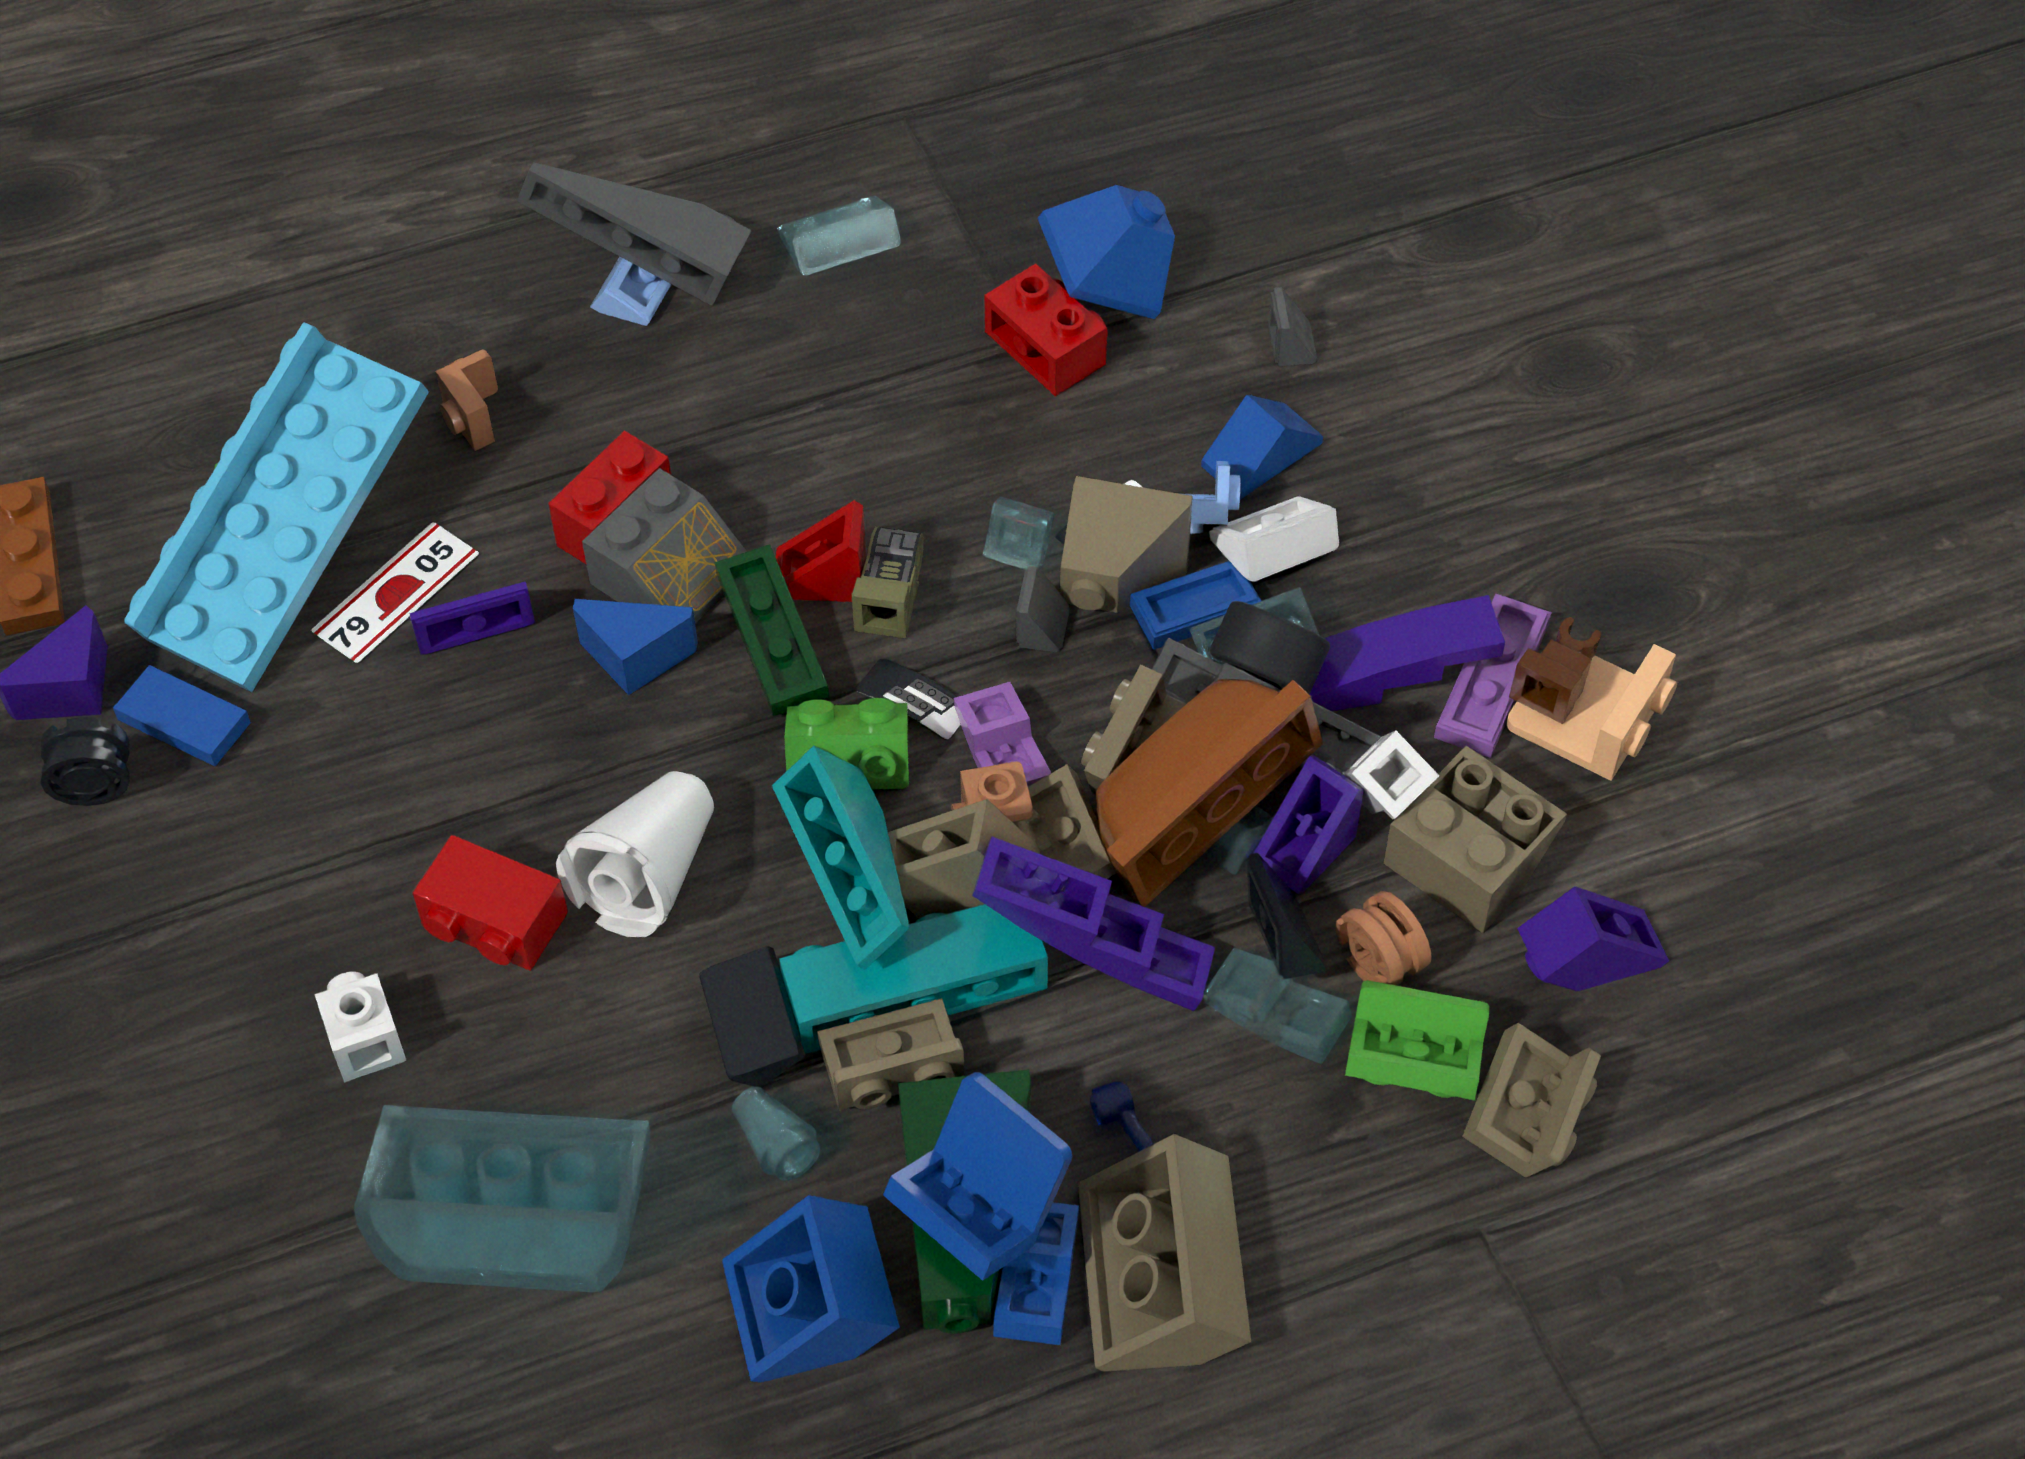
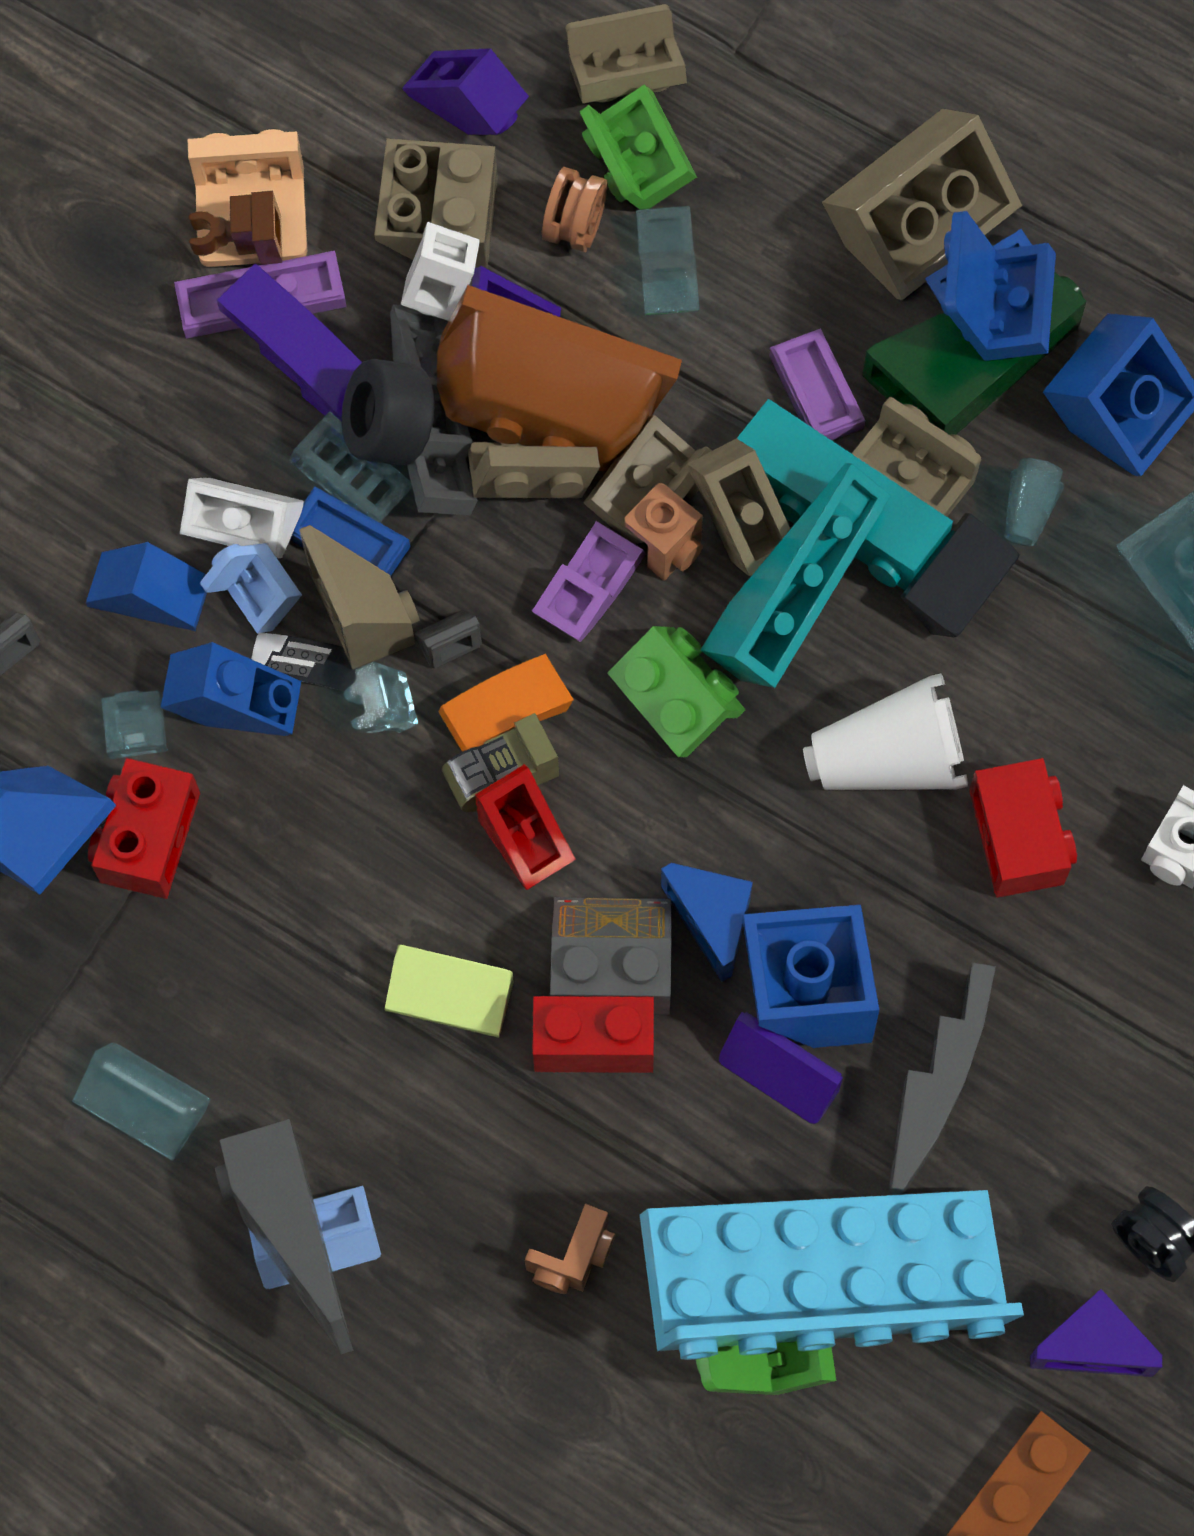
camera: 125 degrees left, 15 degrees up
blue tile [113,665,251,766] -> none
white sticker [311,522,479,663] -> none
dark green plate [714,544,830,716] -> none
sticker [856,659,961,739] -> none
dark purple slope [972,837,1215,1011] -> none
clear blue hand [1090,1082,1154,1151] -> none
black slope [1247,853,1327,979] -> none
none -> clear light blue tile [101,690,167,759]
none -> blue slope [161,642,302,736]
none -> yellowish green slope [385,945,514,1038]
none -> orange slope [438,654,574,752]
none -> blue slope [742,905,879,1048]
none -> medium lavender tile [769,328,865,441]
none -> dark grey slope [888,963,996,1195]

